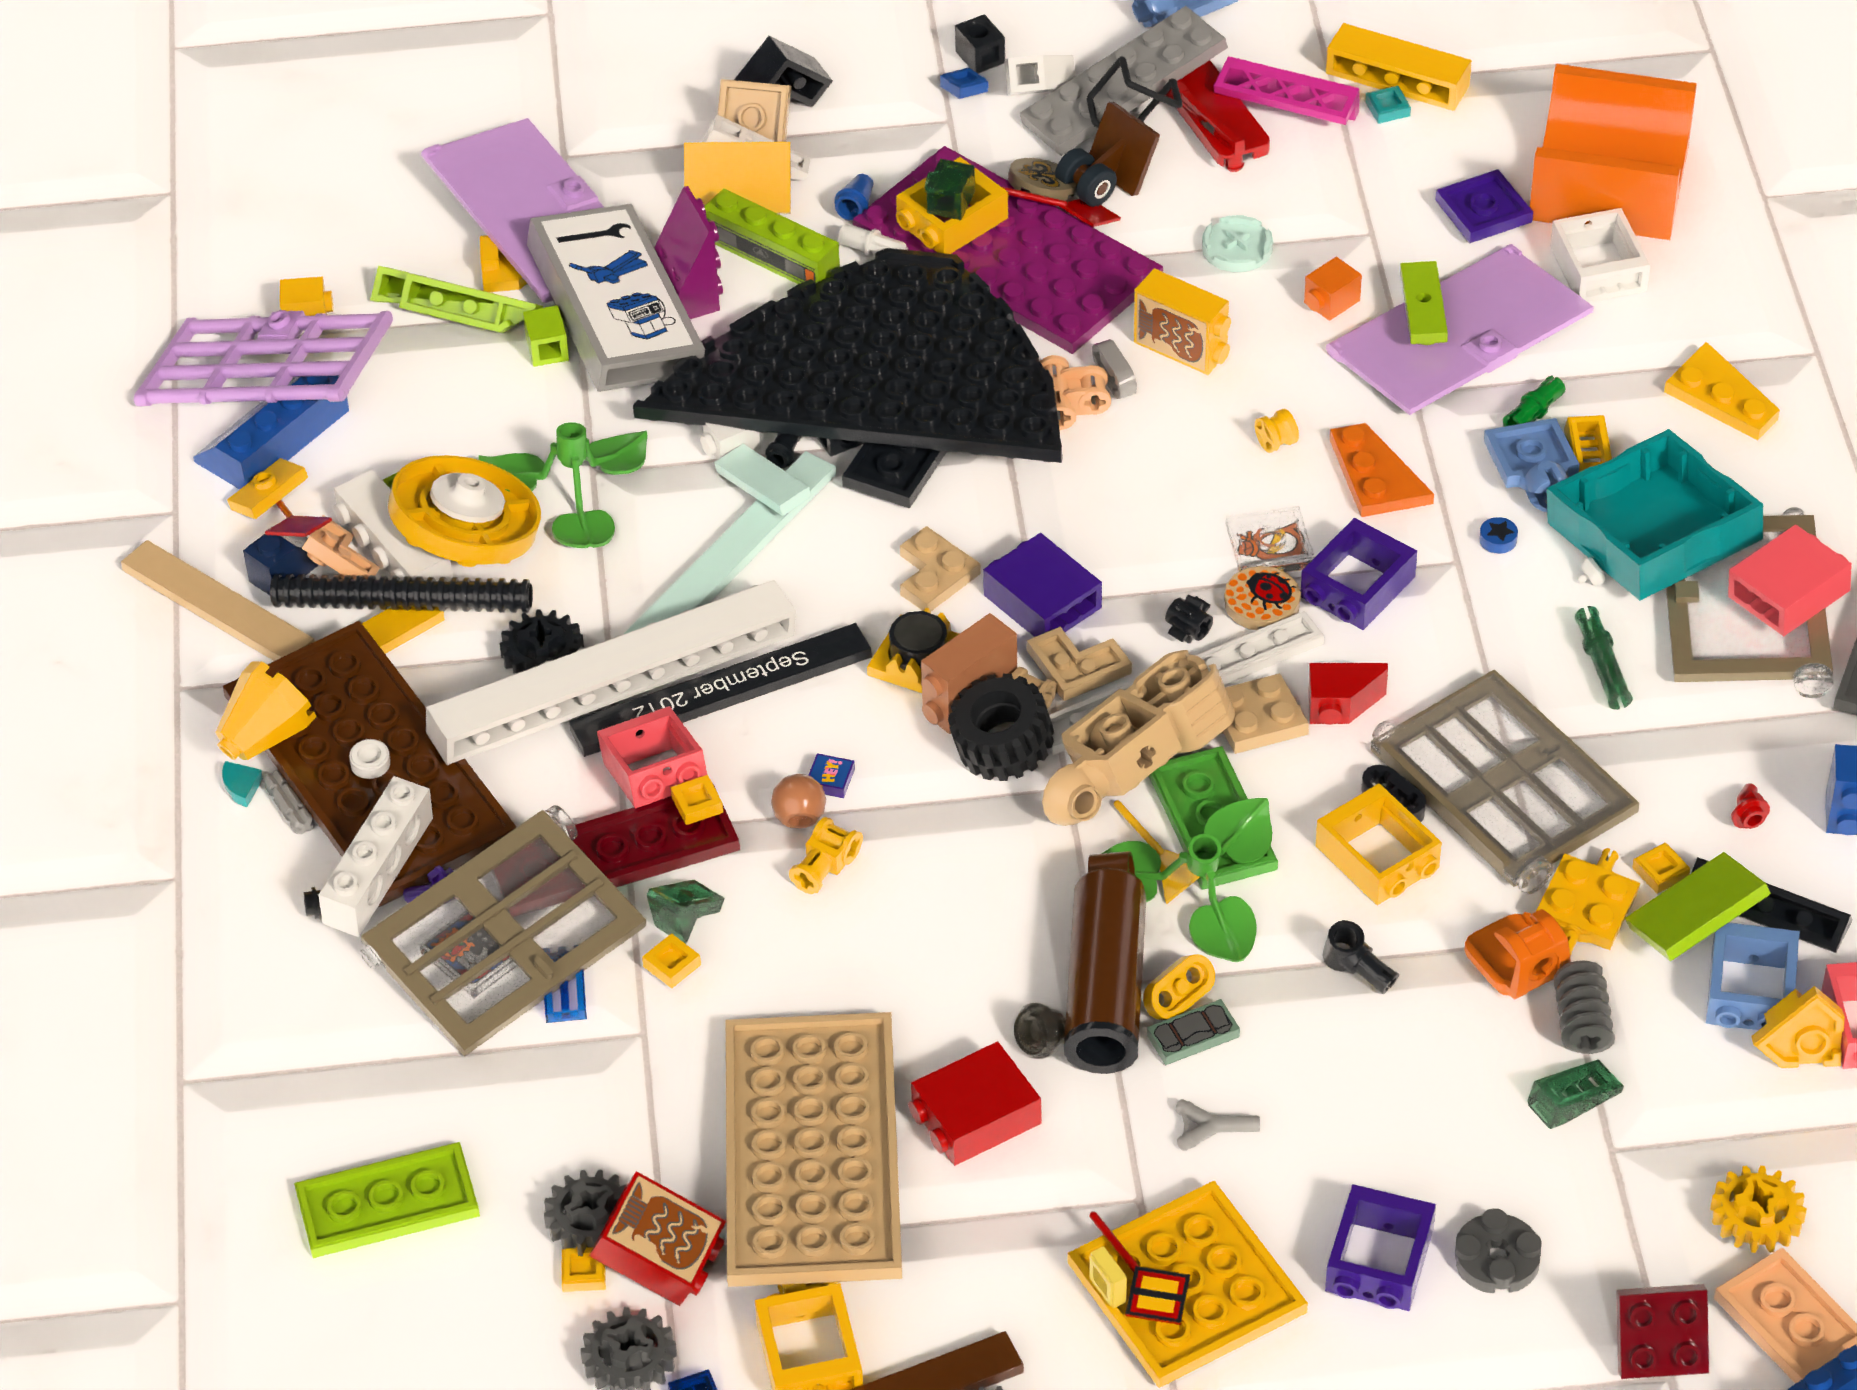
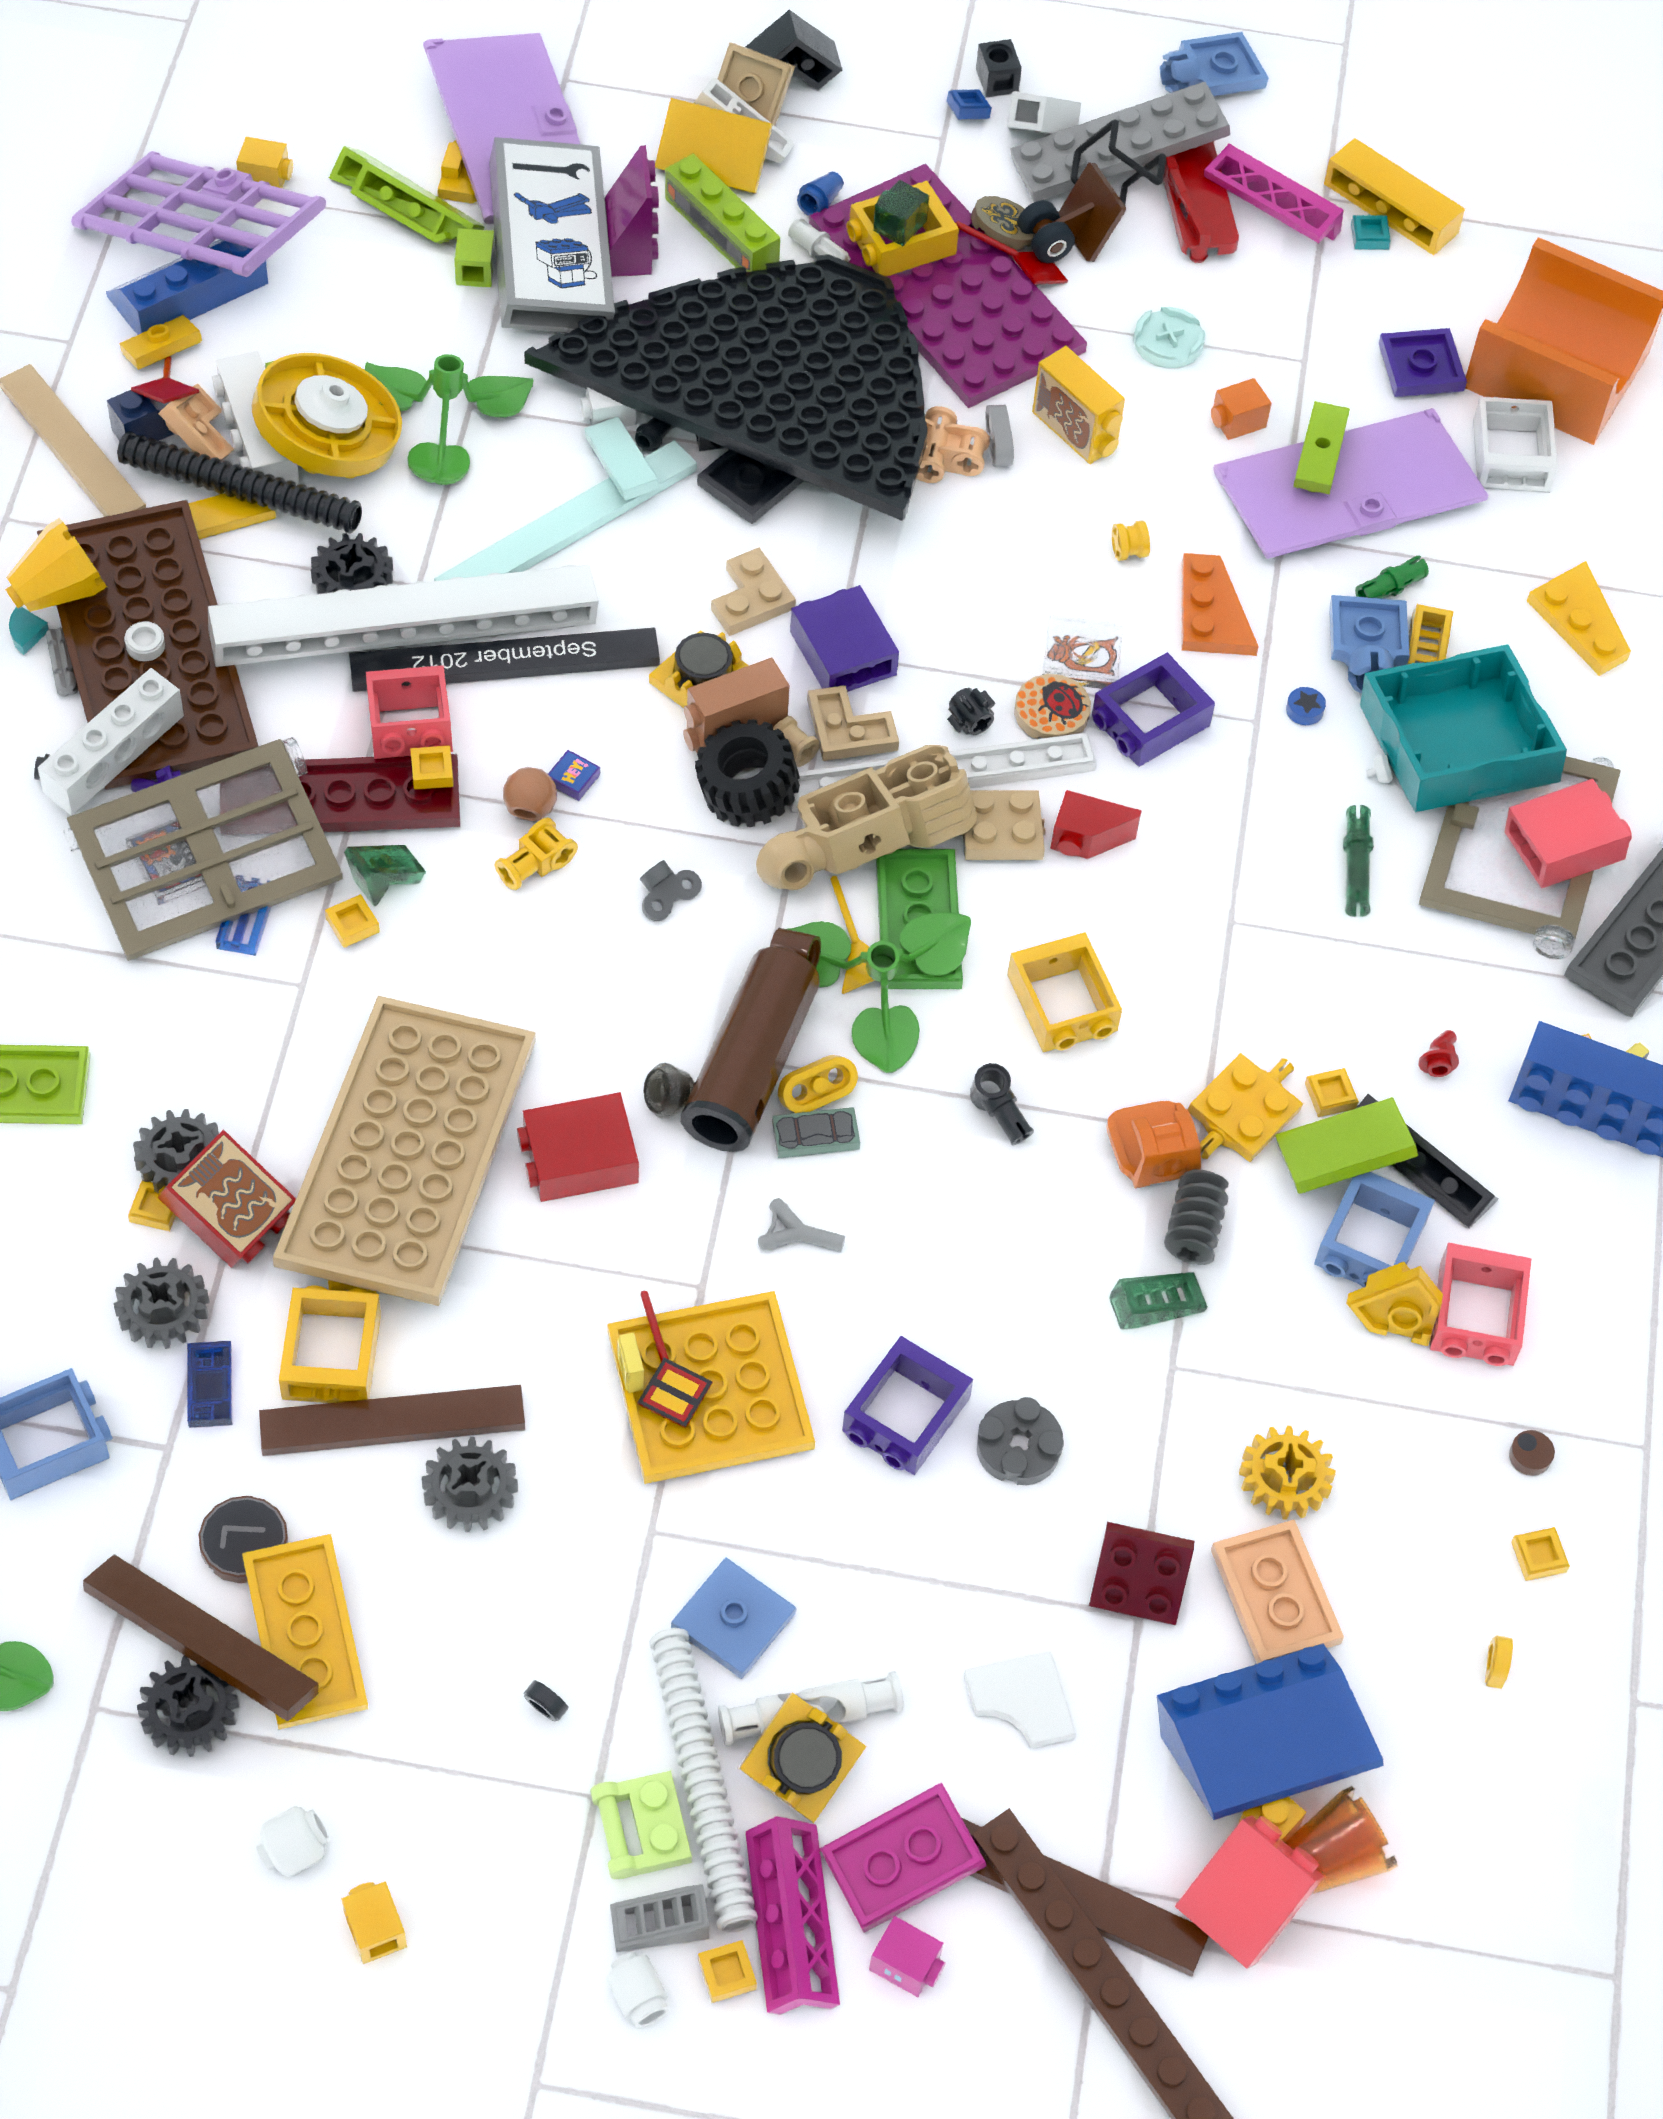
camera: 10 degrees right, 10 degrees up
black beam [1361,764,1426,822] -> none
clear door [1371,669,1640,895] -> none
none -> dark grey piece [639,860,702,921]

